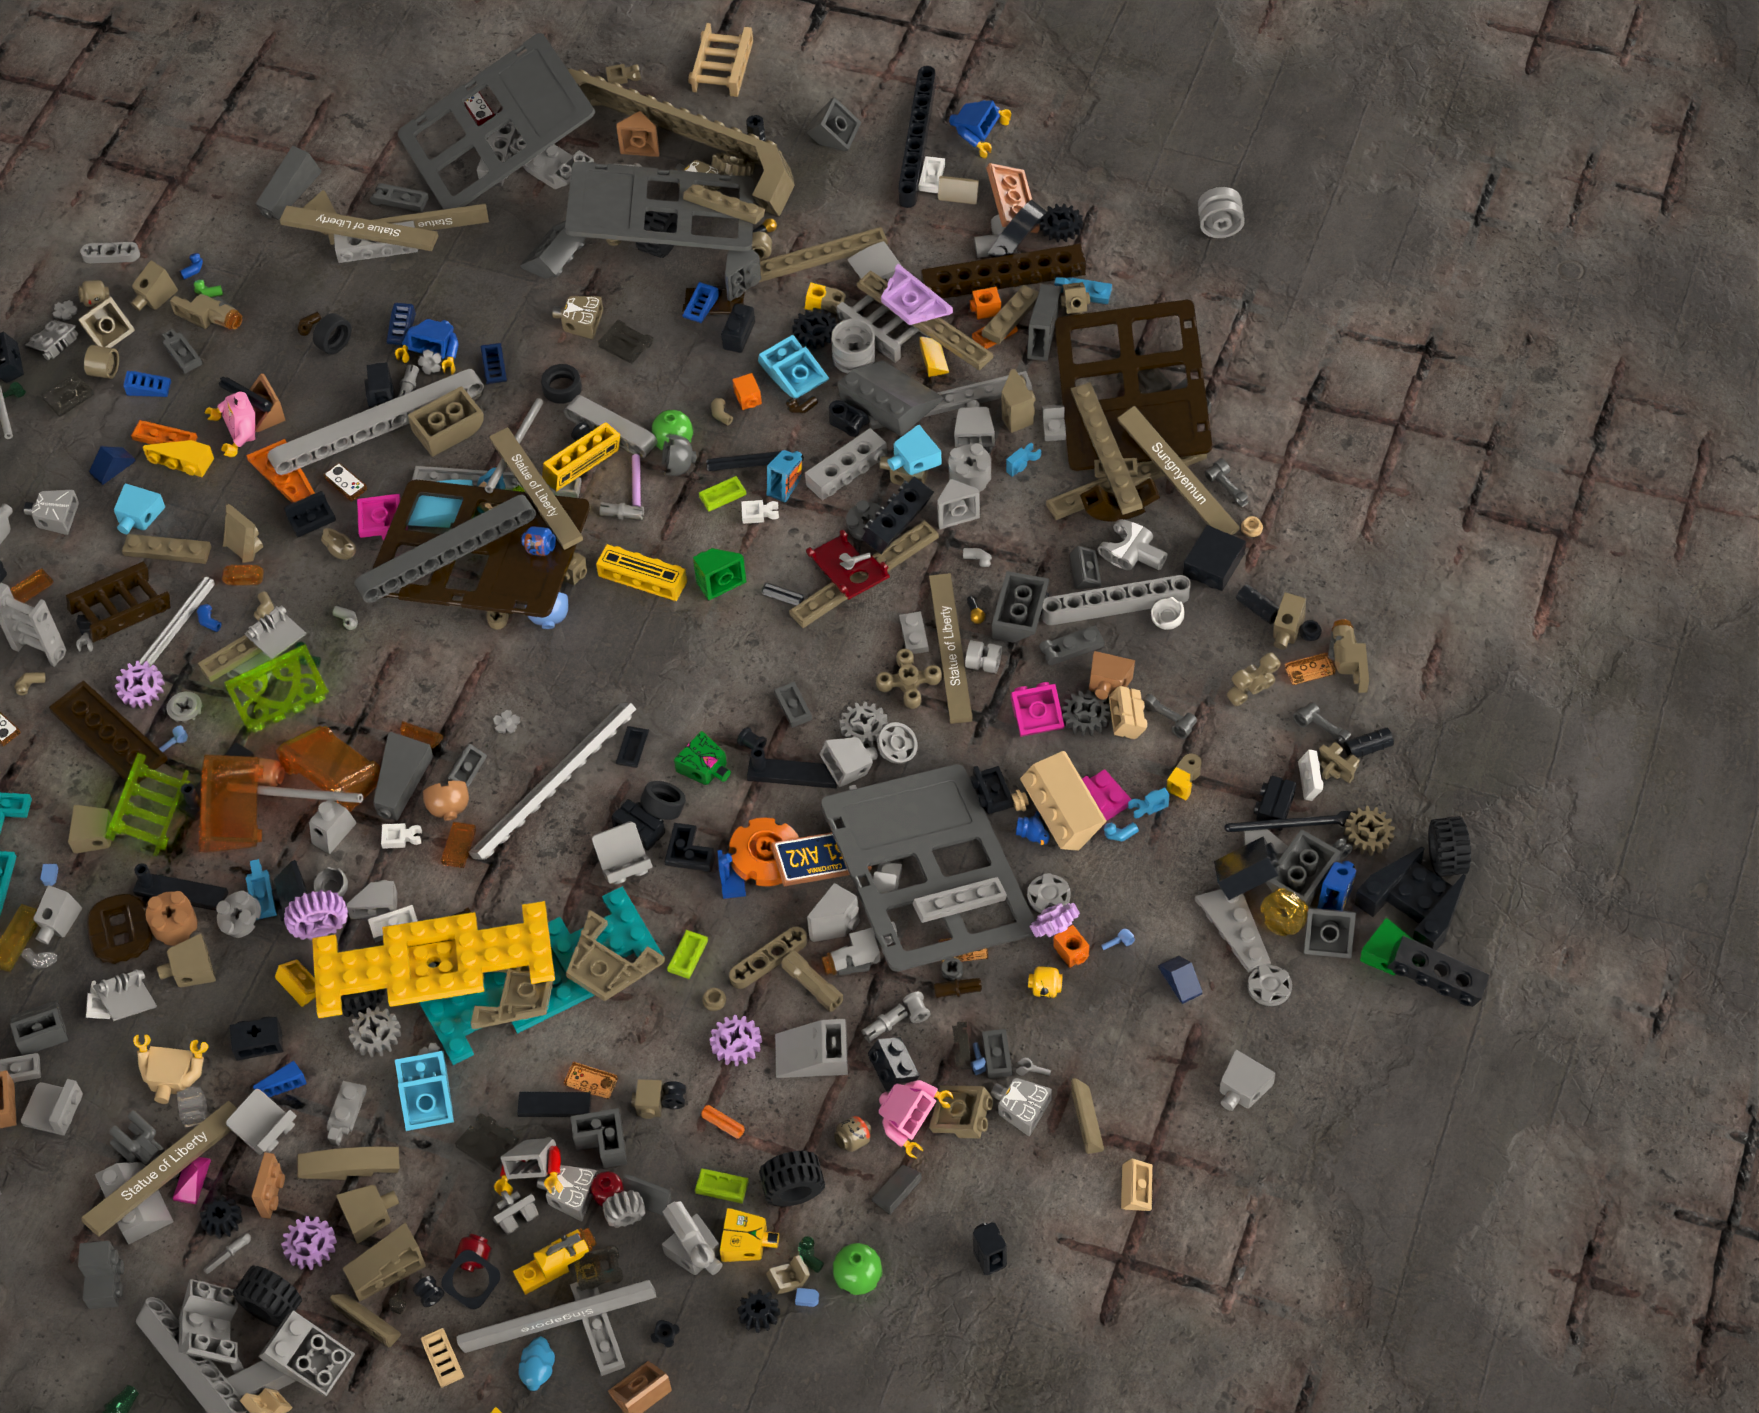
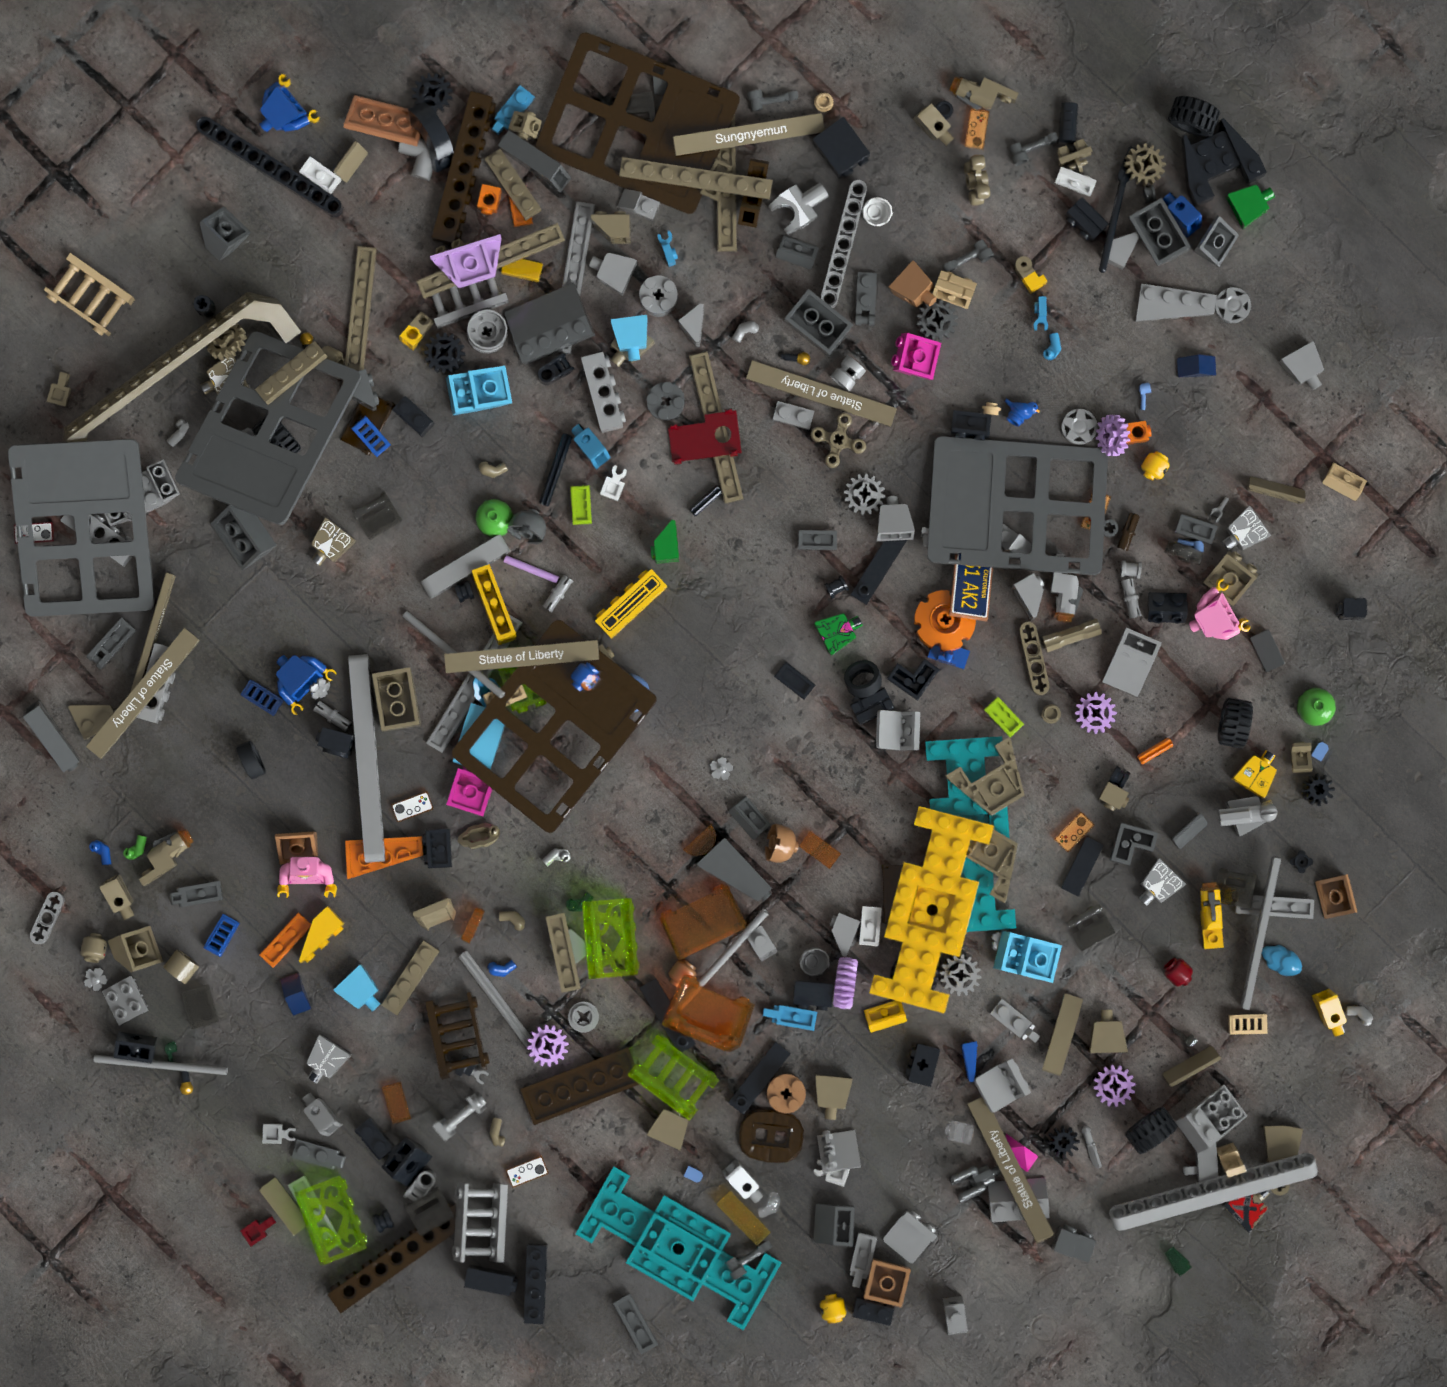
camera: 60 degrees left, 30 degrees up
tan torso [133,1034,208,1104] -> none
medium blue hand [159,726,188,752] -> none
light grey slope [178,1279,238,1364] -> none
light grey plate [216,891,261,938] -> none
black axle [219,376,272,413] -> none
light grey hinge [244,605,306,660] -> none
medium nougat plate [251,1152,285,1219] -> none
dark brown arm [298,312,321,336] -> none
dark tan wedge [343,1222,426,1302] -> none
dark grey beam [355,495,536,603] -> none
white plate [381,823,422,849] -> none
black wheel [413,1276,444,1307] -> none
black piece [441,1250,501,1309] -> none
plate [468,703,636,860] -> none
dark blue slope [481,343,507,384] -> none
light grey hips [493,1190,539,1235] -> none
light grey torso [494,1137,563,1196] -> none
black tyre [541,364,582,404] -> none
dark red head [591,1171,624,1207] -> none
light grey gear [603,1190,645,1228] -> none
medium nougat slope [616,111,660,157] -> none
lime plate [695,1168,749,1204] -> none
orange brick [732,373,762,410] -> none
dark brown arm [786,395,818,413] -> none
clear green arm [798,1236,824,1273] -> none
dark tan head [834,1116,872,1152] -> none
light grey hand [839,553,871,570] -> none
light grey slope [848,241,903,281] -> none
black brick [861,476,934,555] -> none
light grey wheel [877,722,918,764] -> none
light grey plate [913,877,1007,923] -> none
tan slope [1020,751,1107,851] -> none
dark pink plate [1082,769,1132,821] -> none
black brick [1214,836,1280,900] -> none
black axle [1236,584,1279,625] -> none
clear yellow plate [1261,888,1308,936] -> none
black brick [1387,936,1490,1007] -> none

